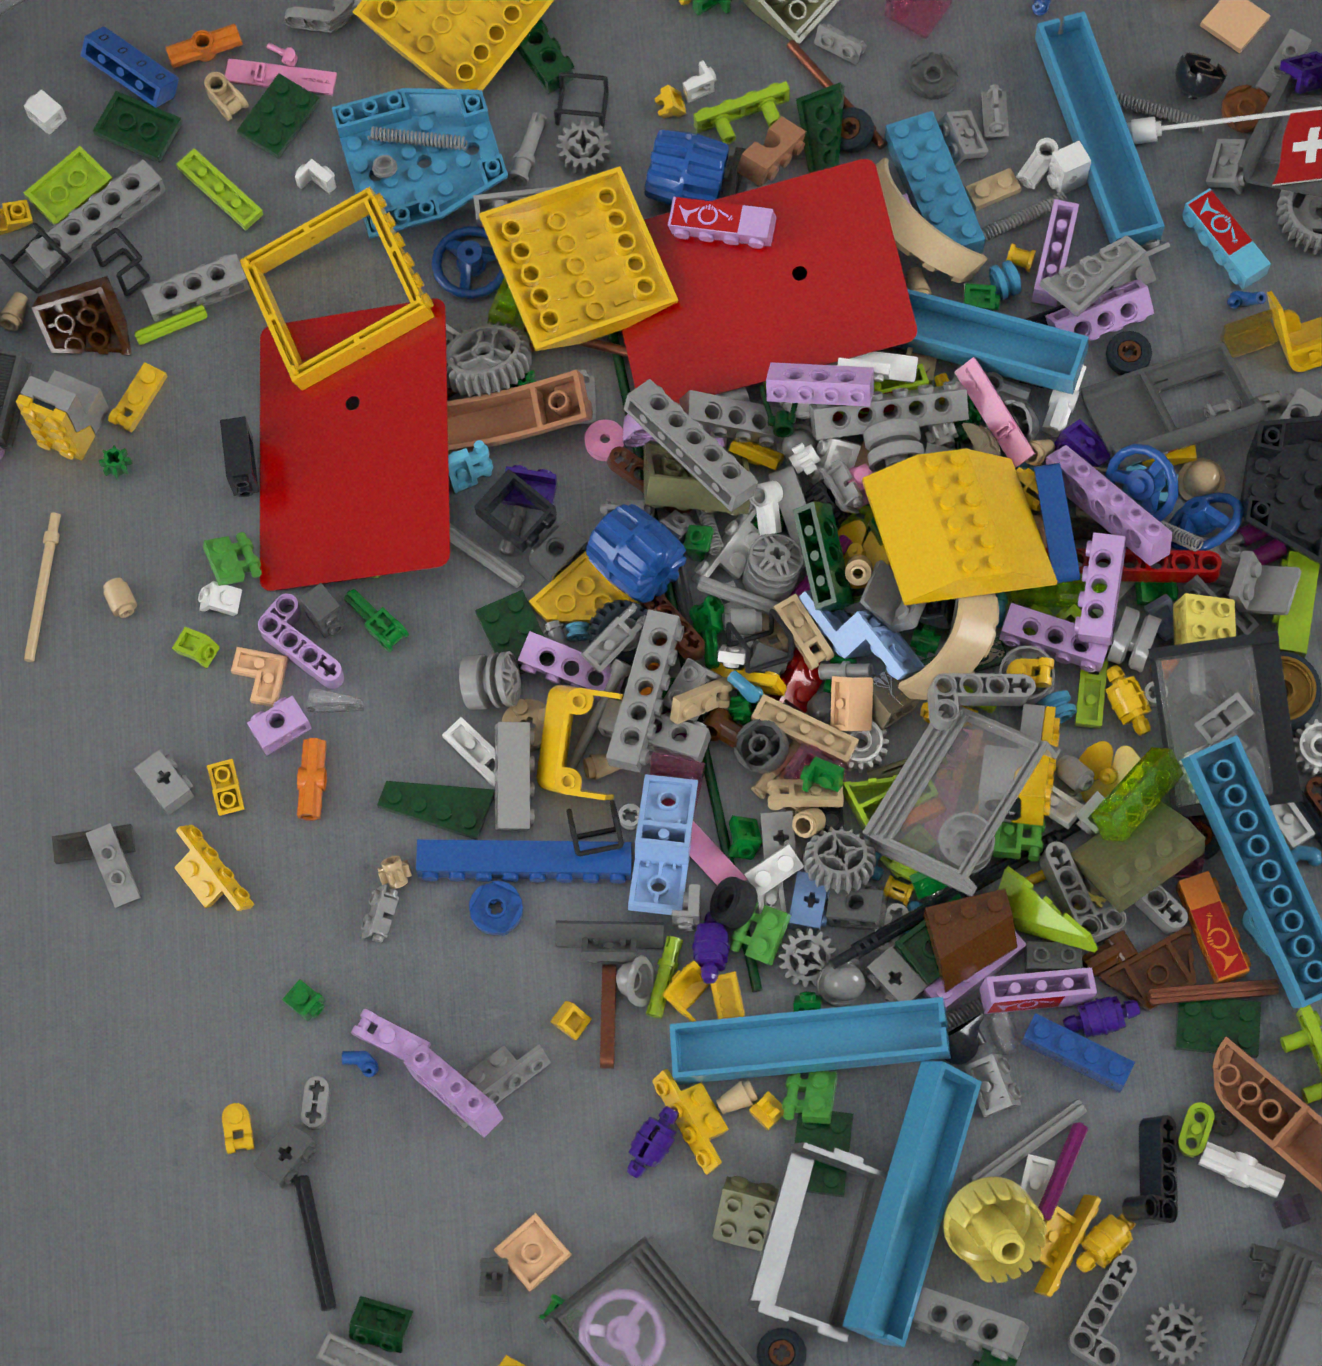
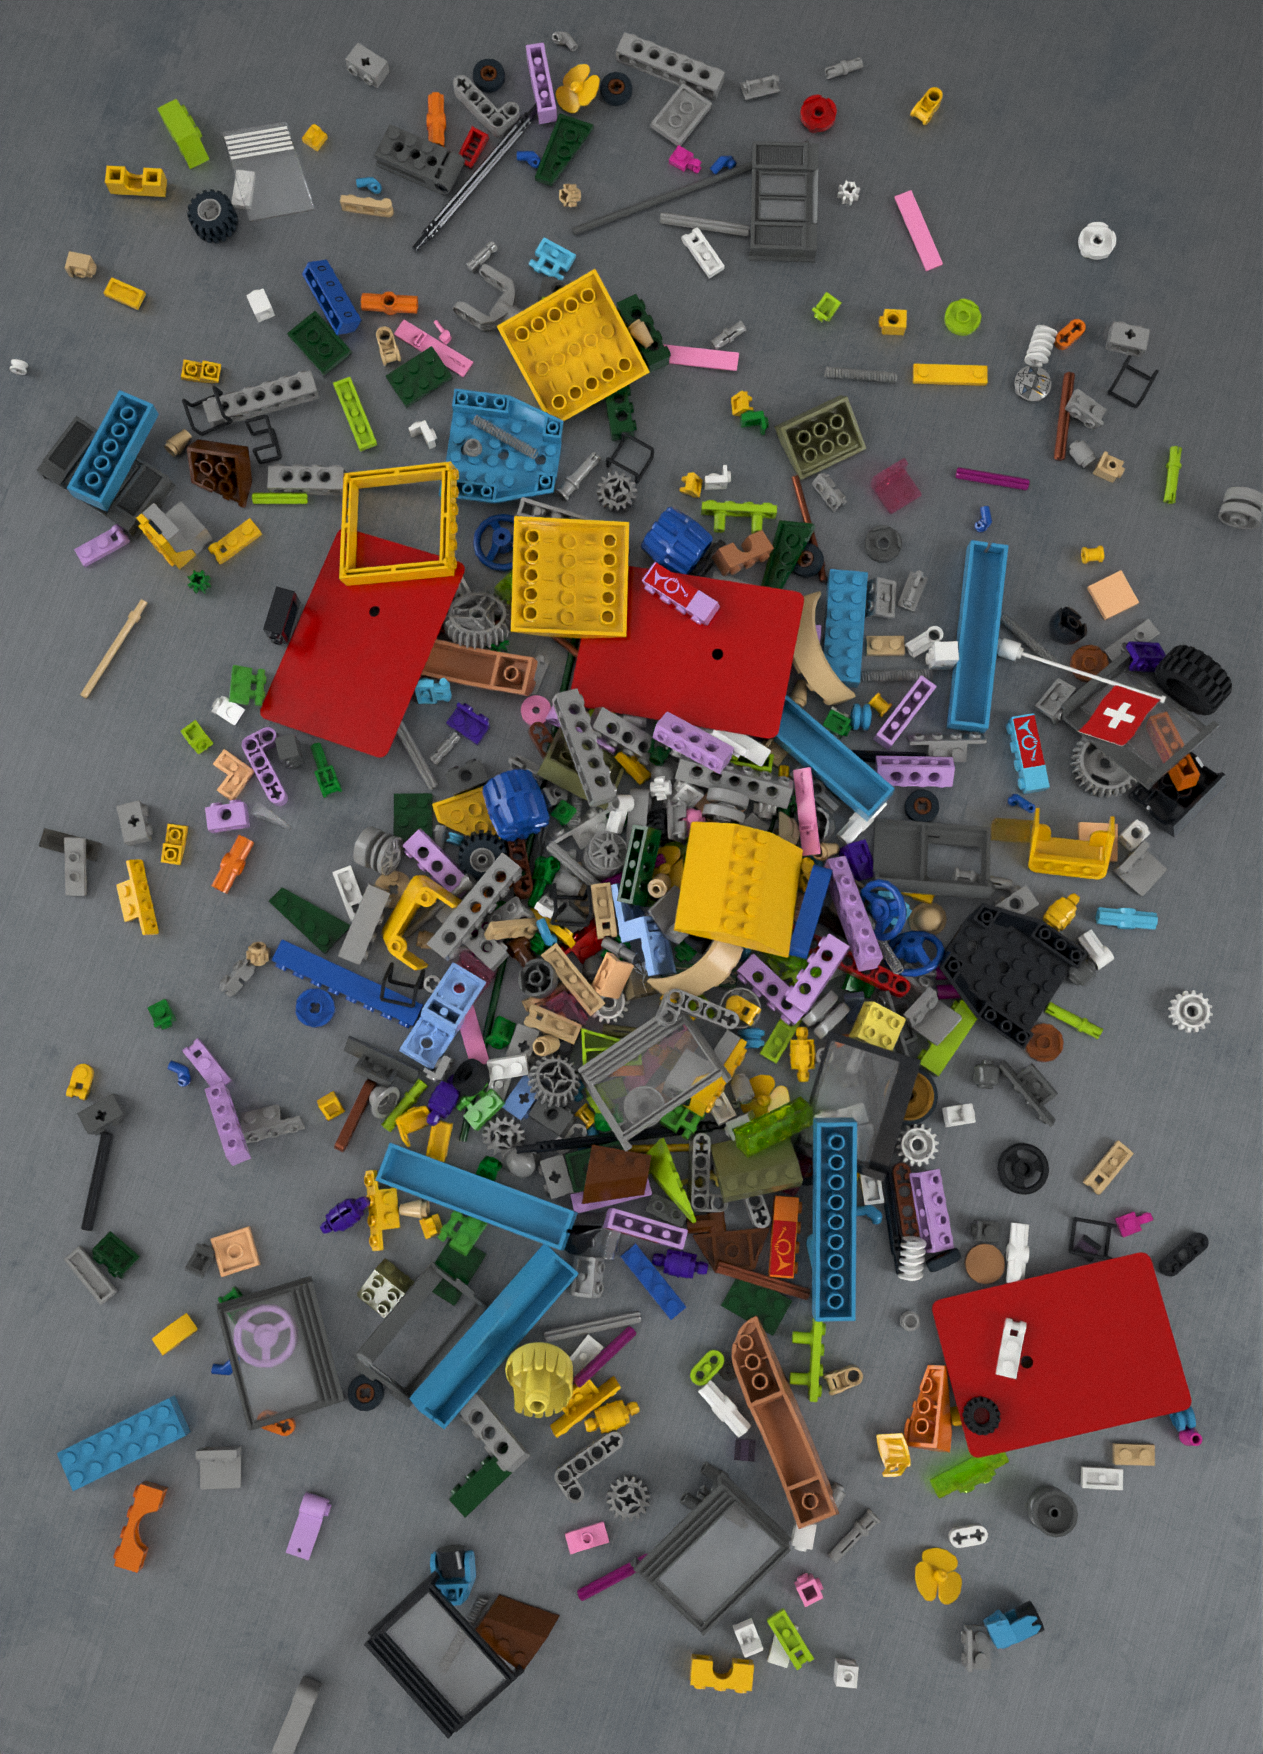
camera: 15 degrees right, 10 degrees up
lime plate [23,146,113,225] -> none
tan brick [103,578,137,618] -> none
light grey beam [301,1076,330,1130] -> none
black window [474,469,557,552] -> none
light grey hinge [580,603,646,673] -> none
green bracket [800,756,844,793] -> none
light grey wing [1039,236,1146,317] -> none
black beam [1122,1115,1178,1226] -> none
light grey brick [1194,692,1255,746] -> none

